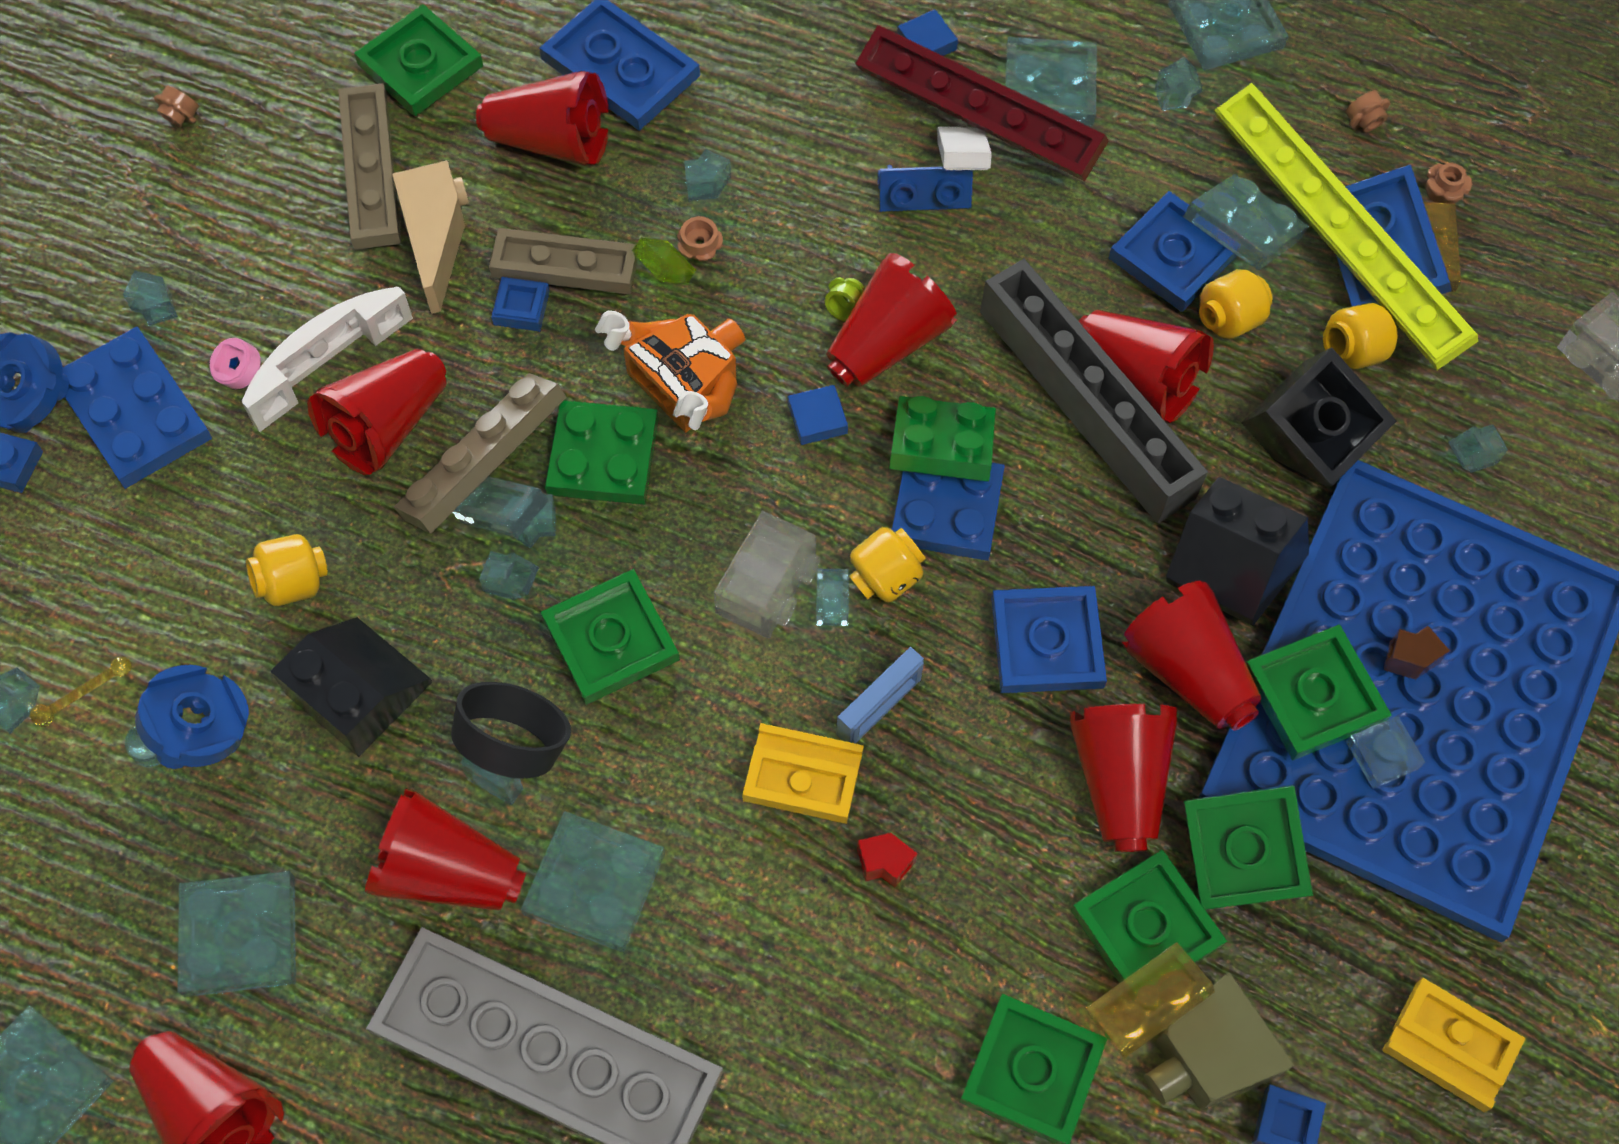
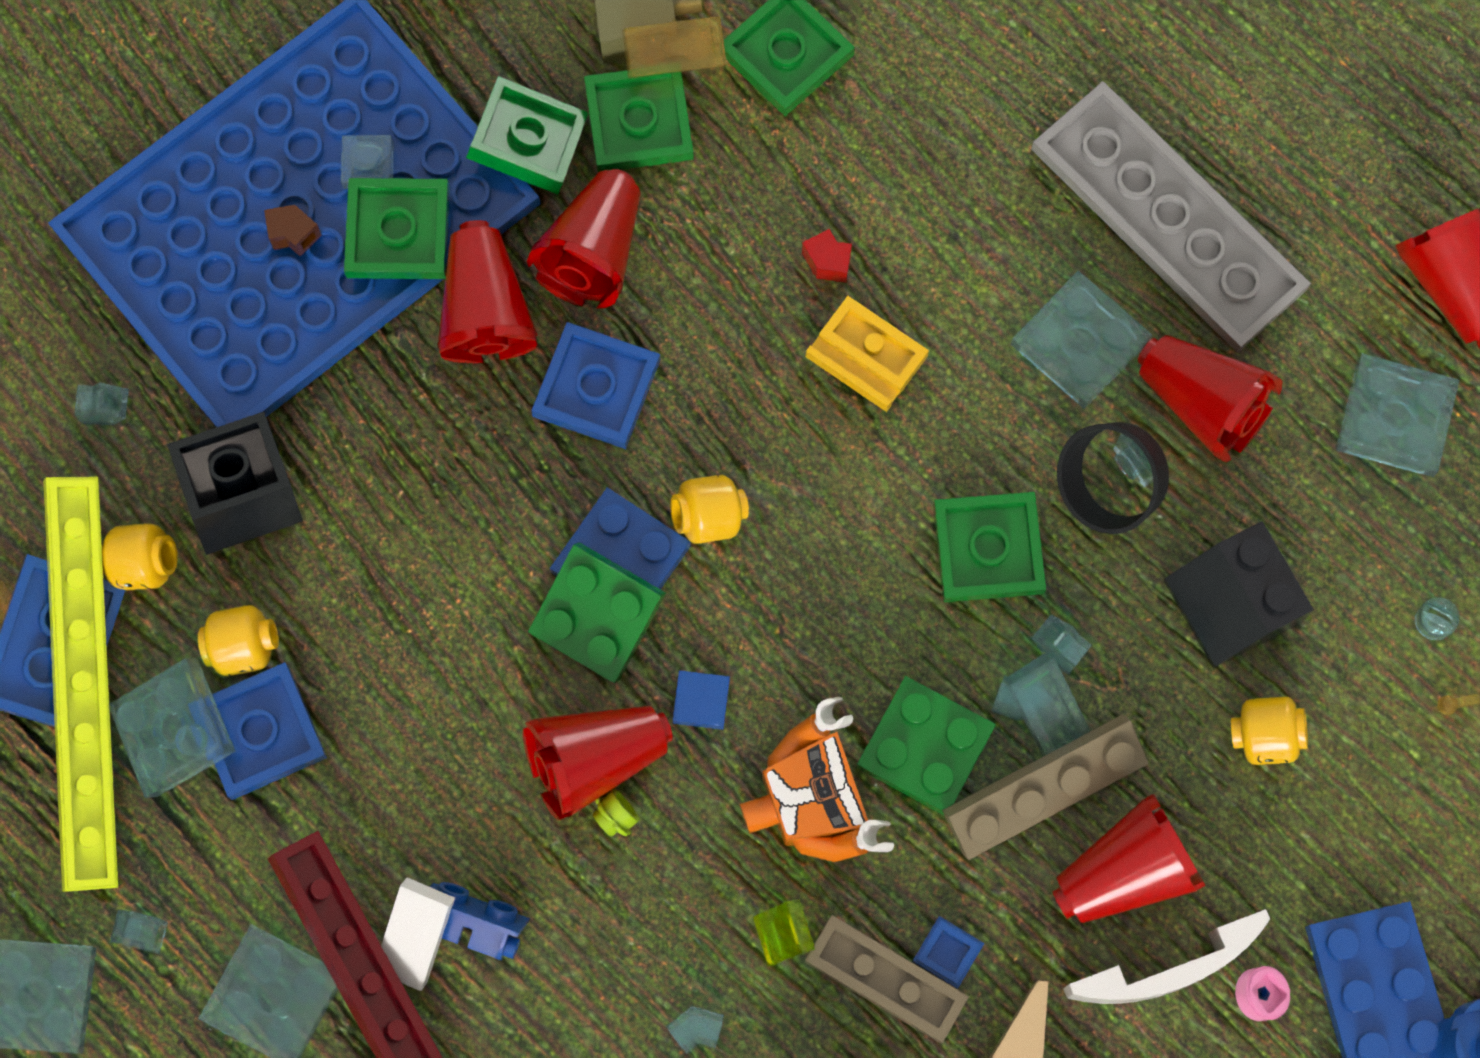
camera: 155 degrees left, 10 degrees up
blue plate [135,665,249,769] -> none
nougat plate [677,216,723,261] -> none
clear brick [714,510,821,639] -> none
clear light blue piece [816,568,849,626] -> none
medium blue tile [836,646,924,744] -> none
dark grey brick [980,259,1208,524] -> none
red cone [1079,310,1214,423] -> none
black slope [1166,477,1309,626] -> none

